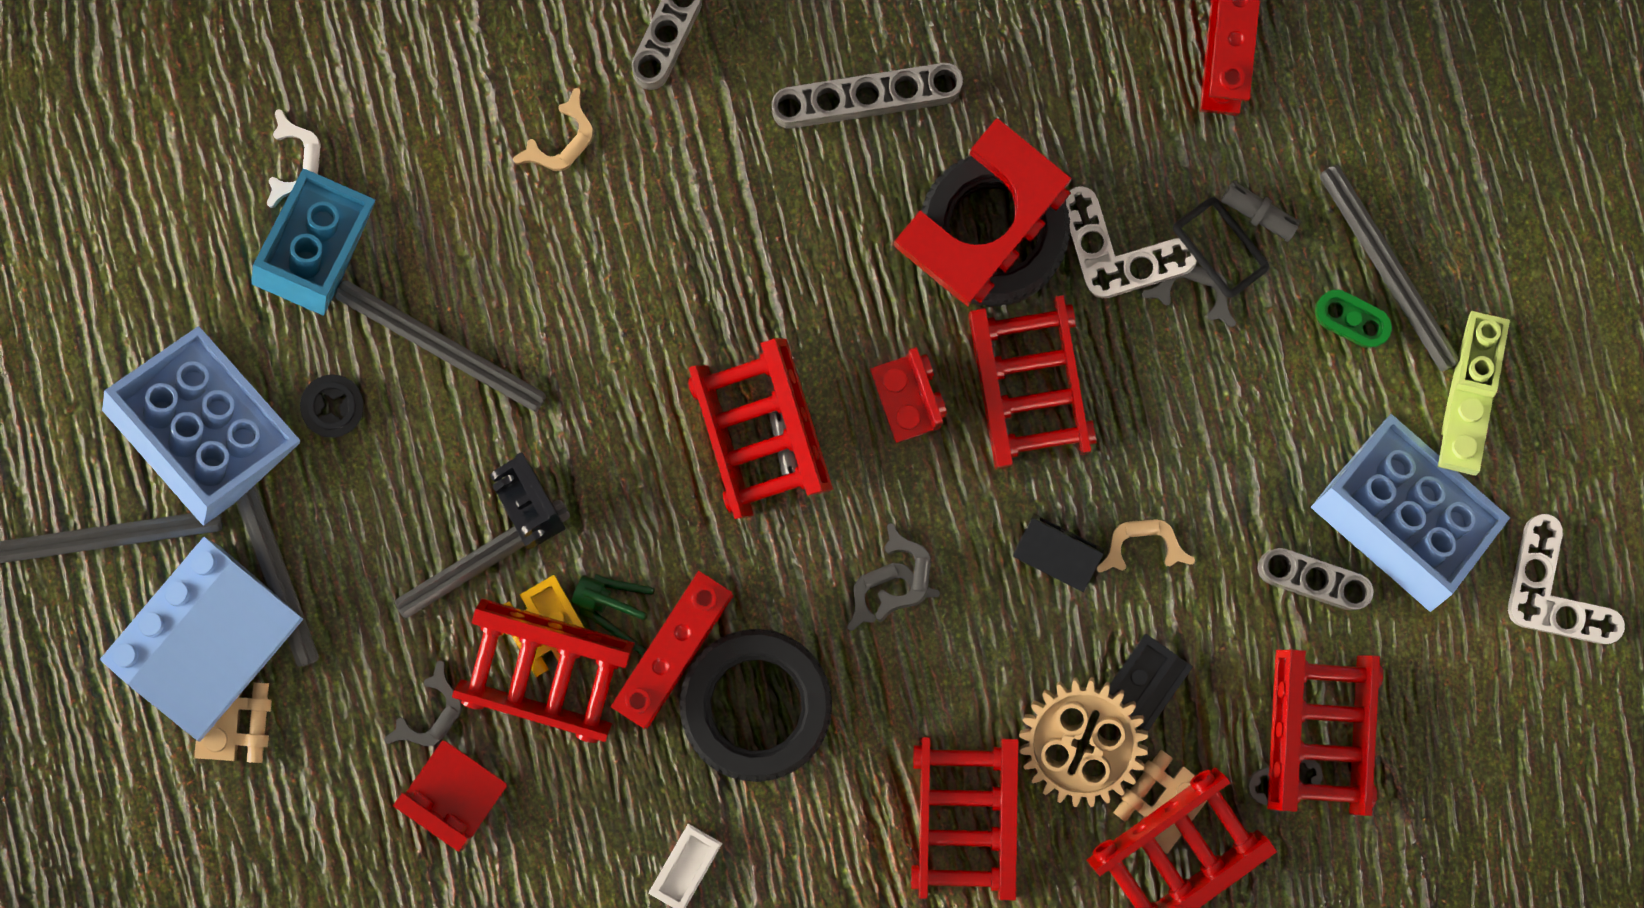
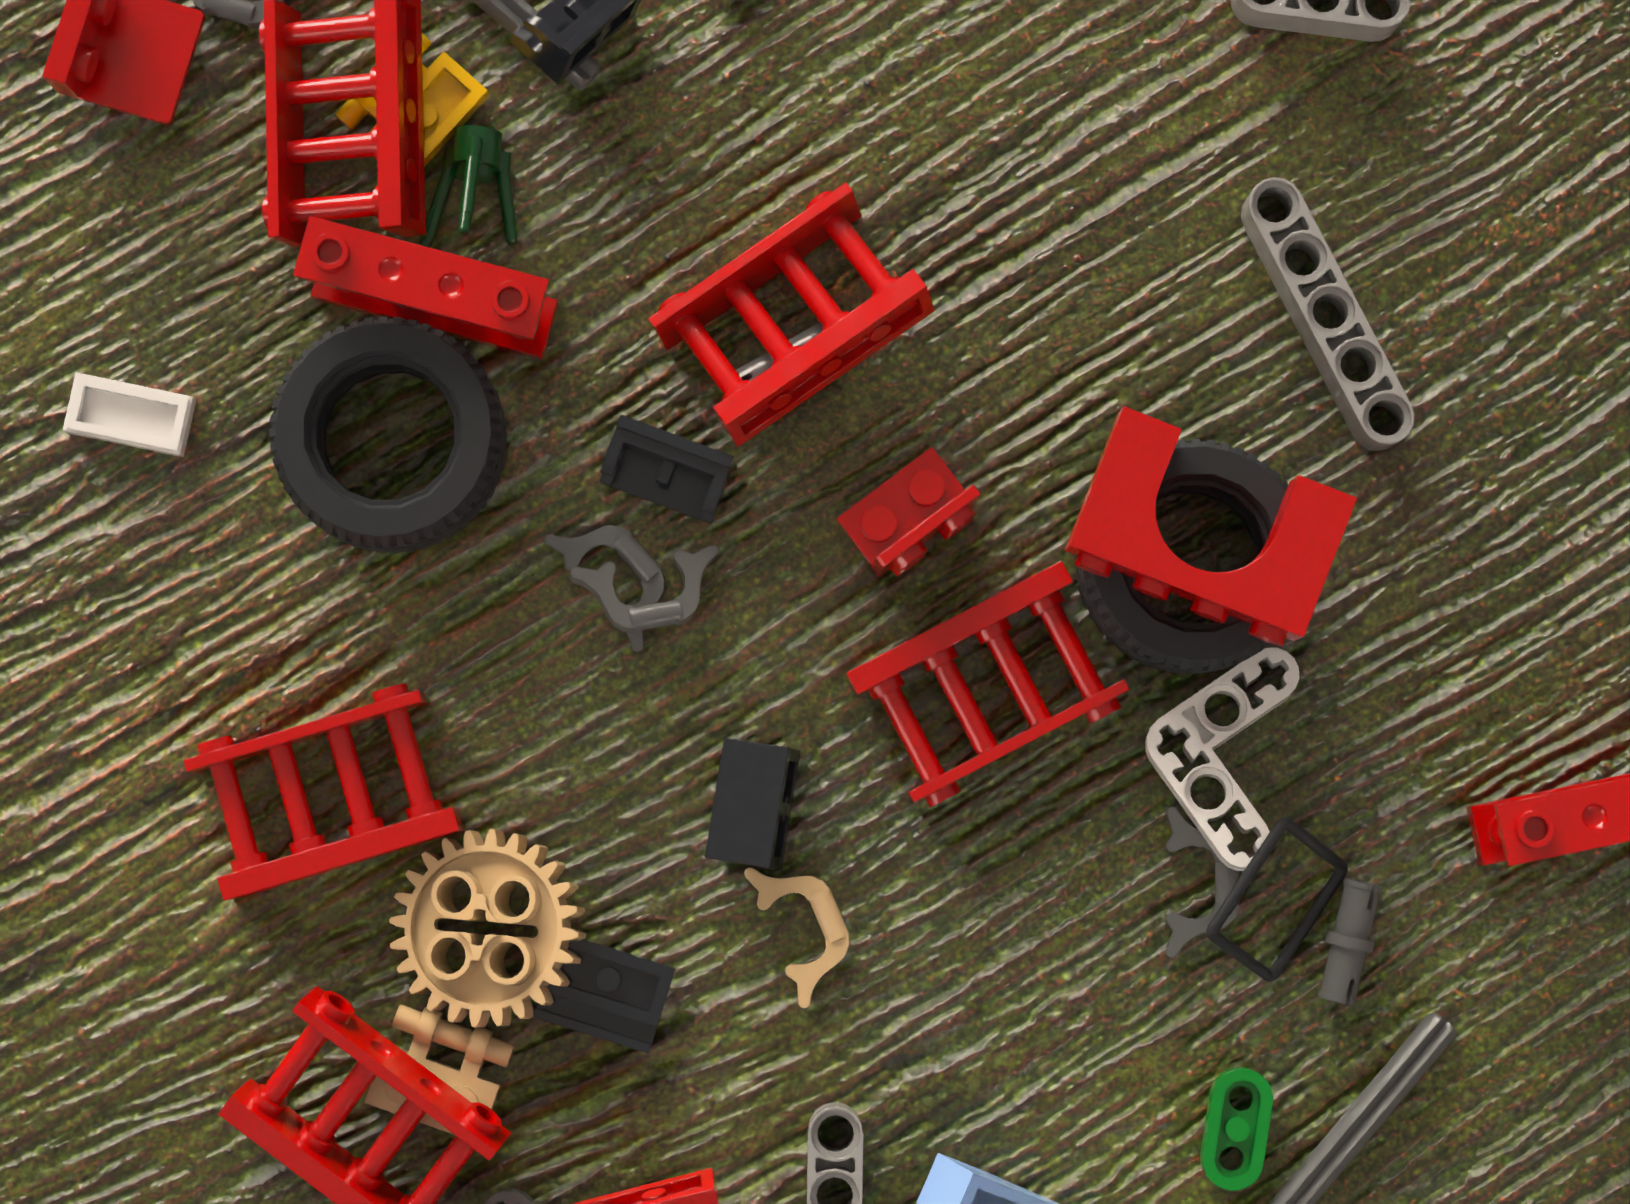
camera: 70 degrees right, 0 degrees up
none -> black hinge [599,414,735,525]

